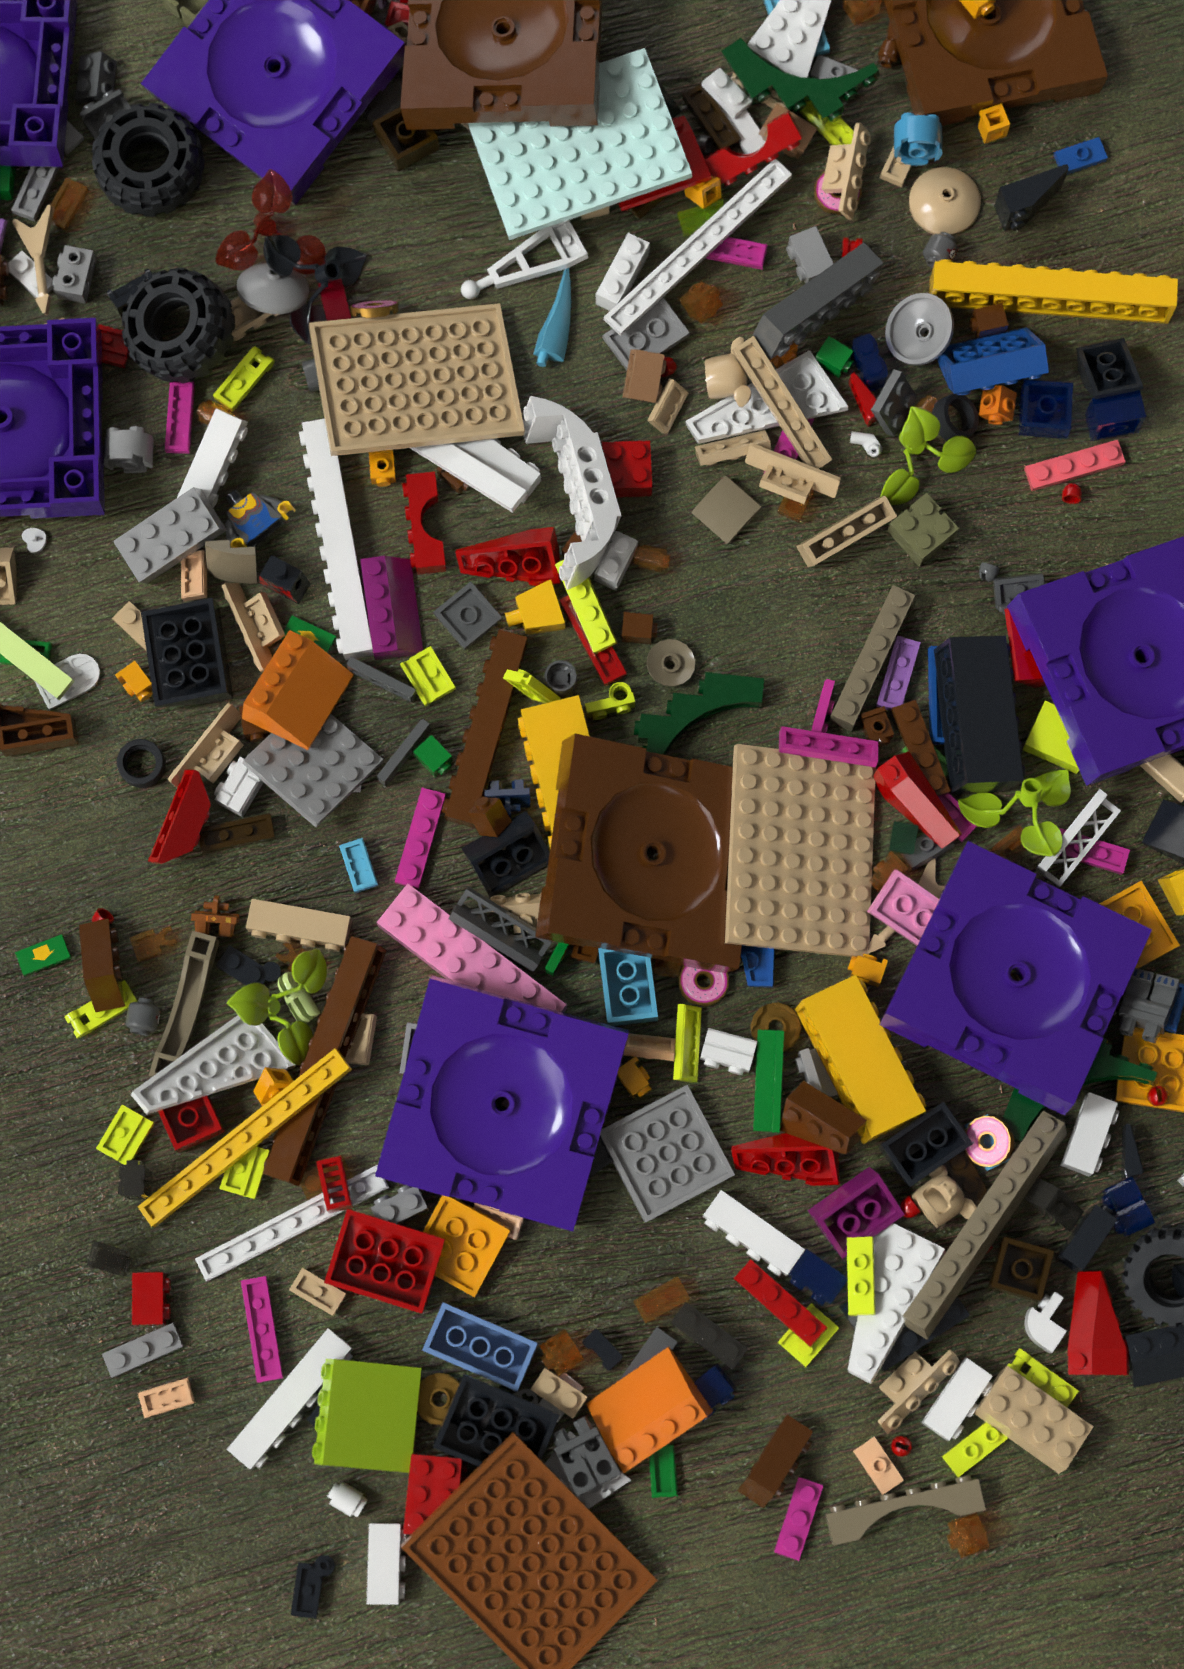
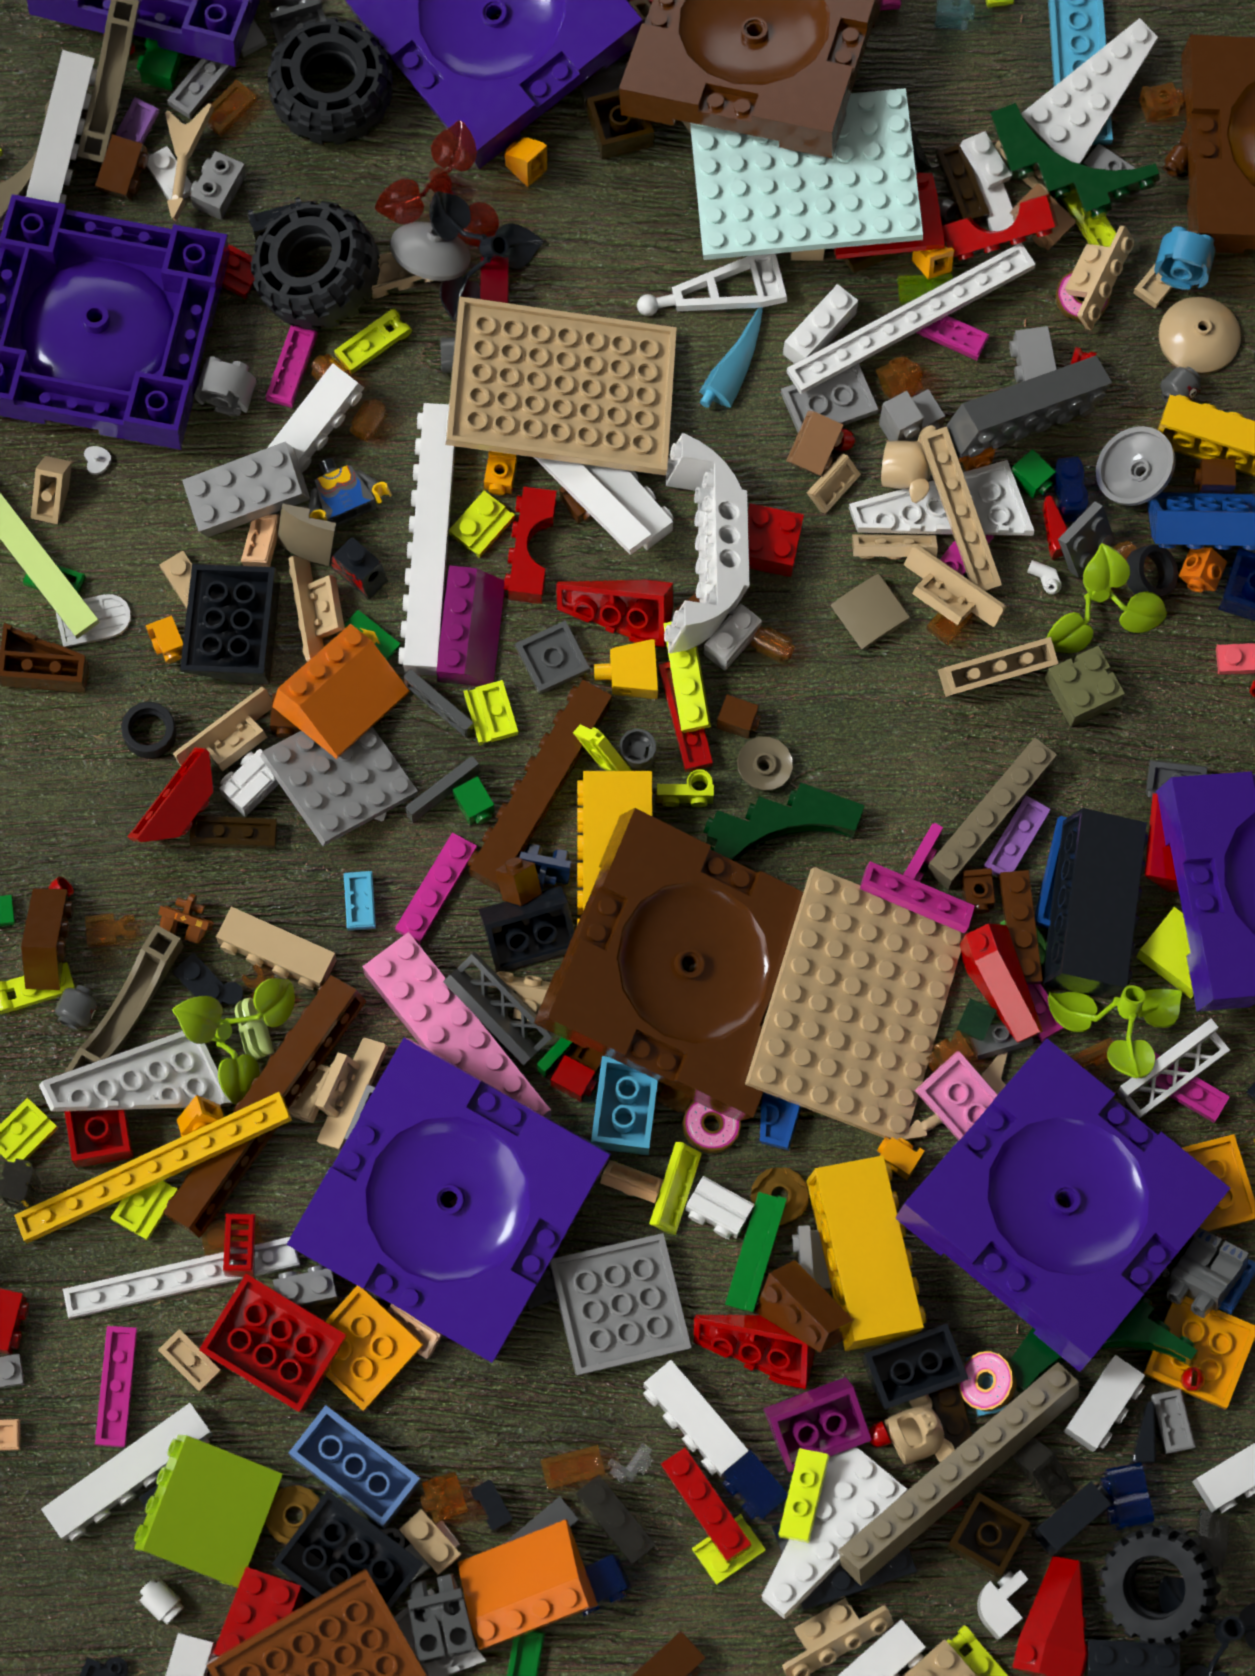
camera: 10 degrees right, 5 degrees down
pearl gold tile [350,300,399,318] -> none
light orange brick [617,1056,652,1098] -> none
dark grey hinge [979,563,1000,582] -> none
none -> tan bracket [315,1038,388,1150]
none -> clear orange brick [350,399,388,441]
none -> neon yellow plate [448,491,515,558]
none -> light orange slope [505,137,547,187]
none -> red brick [551,1055,597,1102]
none -> clear bracket [607,1443,654,1483]
none -> light grey brick [879,389,945,441]
none -> light grey plate [1151,1389,1195,1454]

